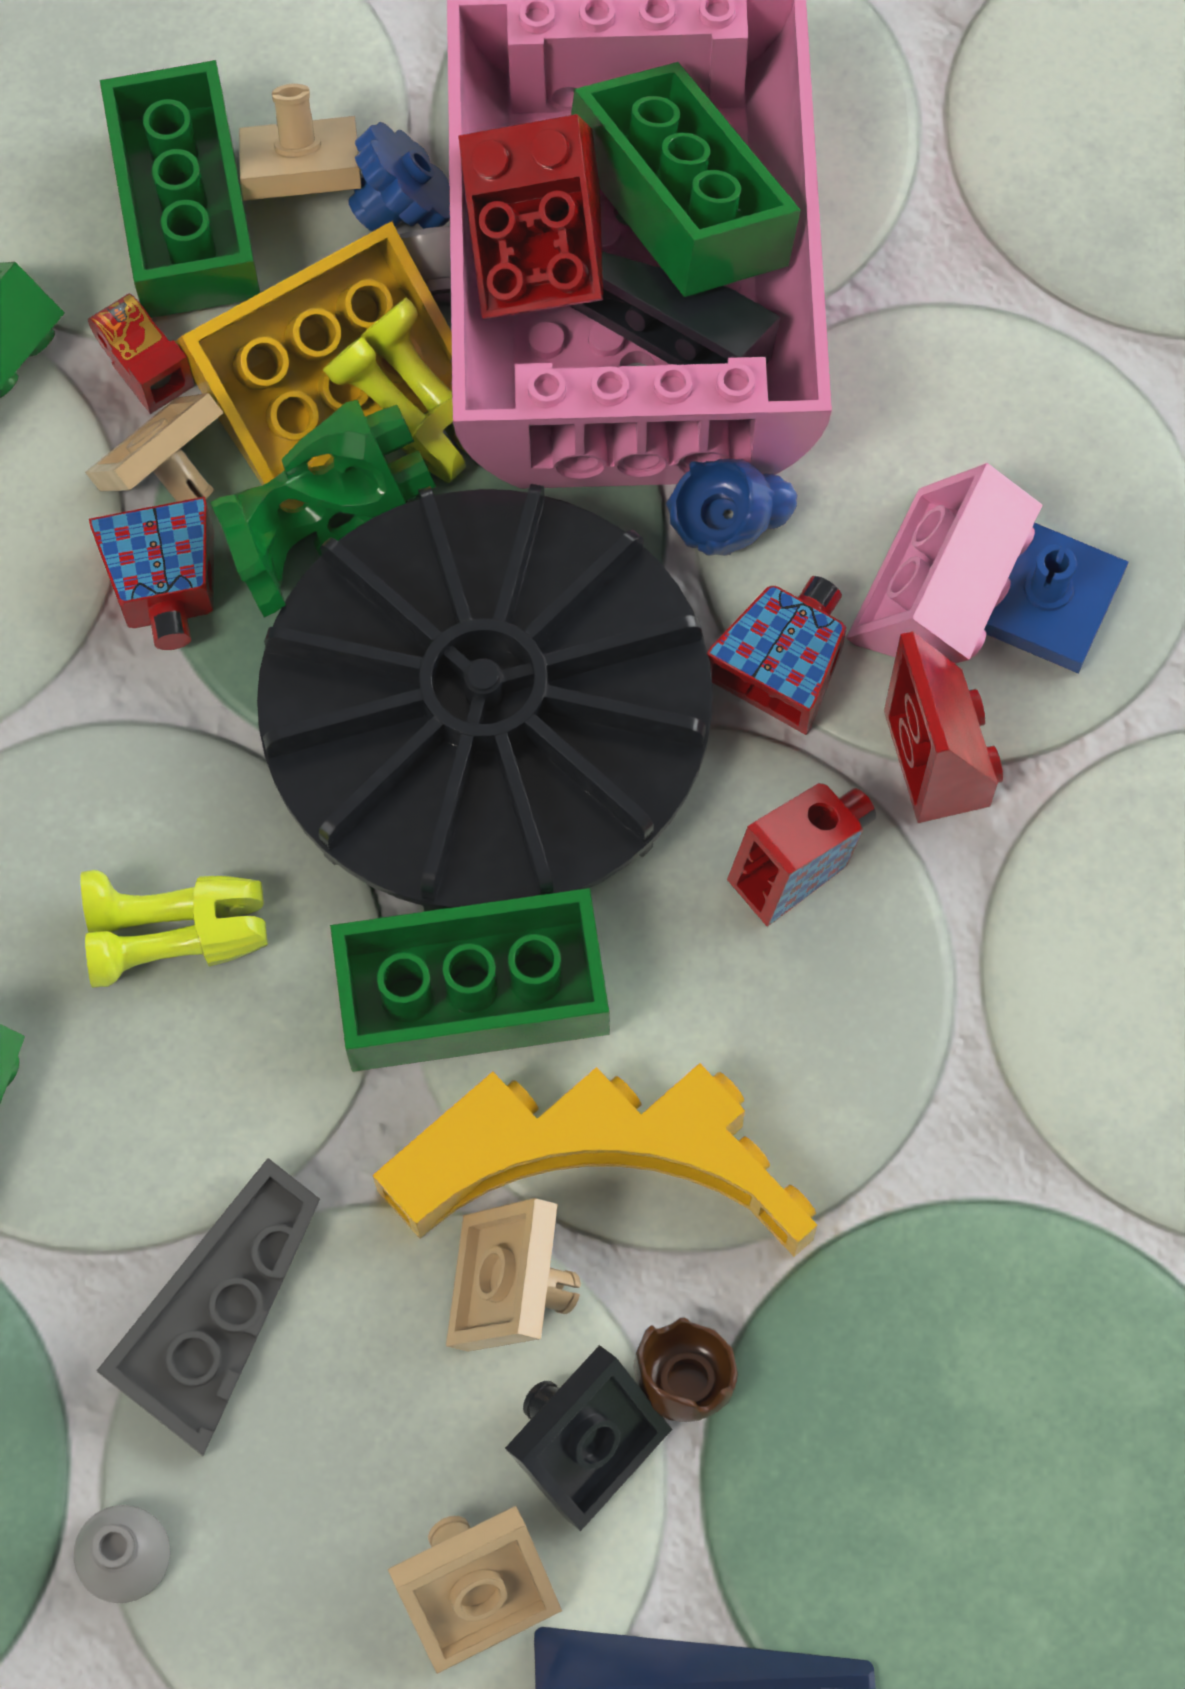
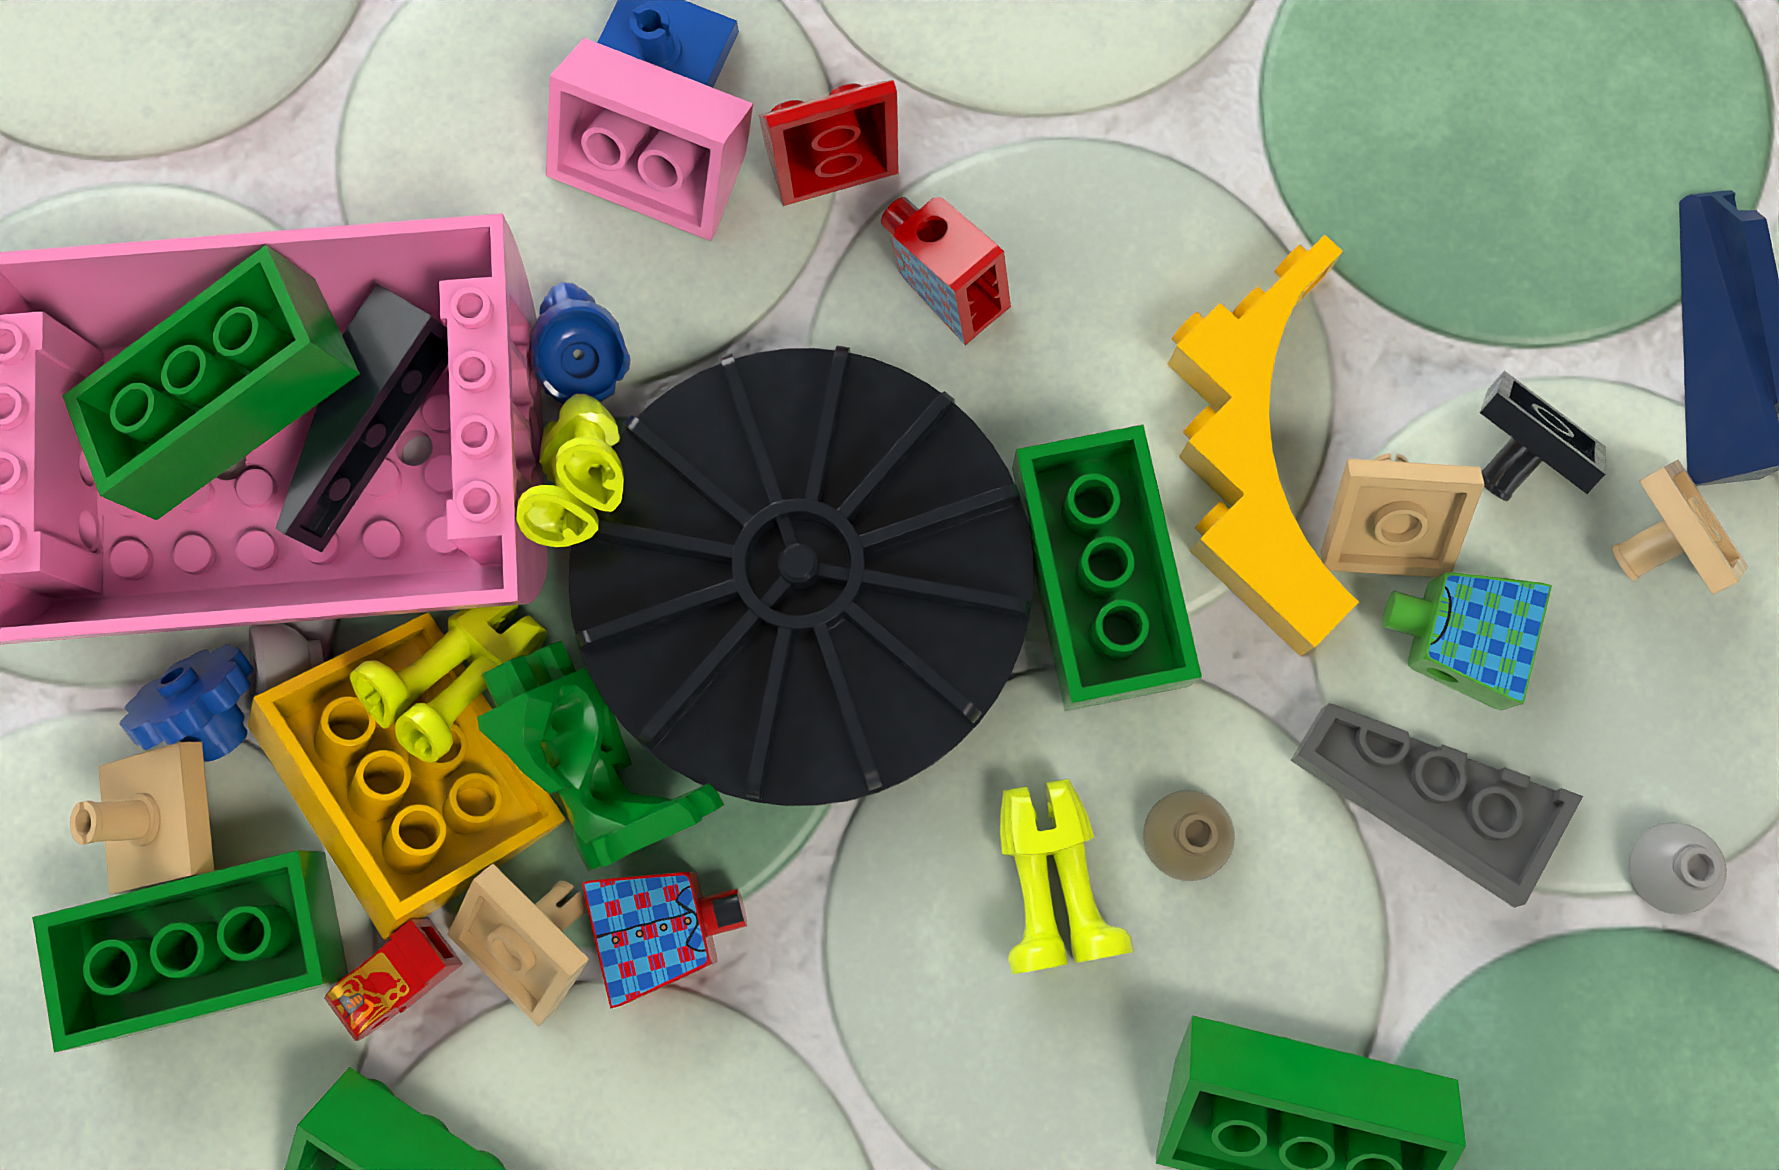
camera: 90 degrees left, 10 degrees up
red slope [458,114,603,320] -> none
reddish brown hair [633,1317,738,1422] -> none
torso [707,576,847,735] -> none
none -> neon yellow piece [516,394,624,547]
none -> dark tan brick [1143,790,1235,881]
none -> torso [1382,572,1552,711]

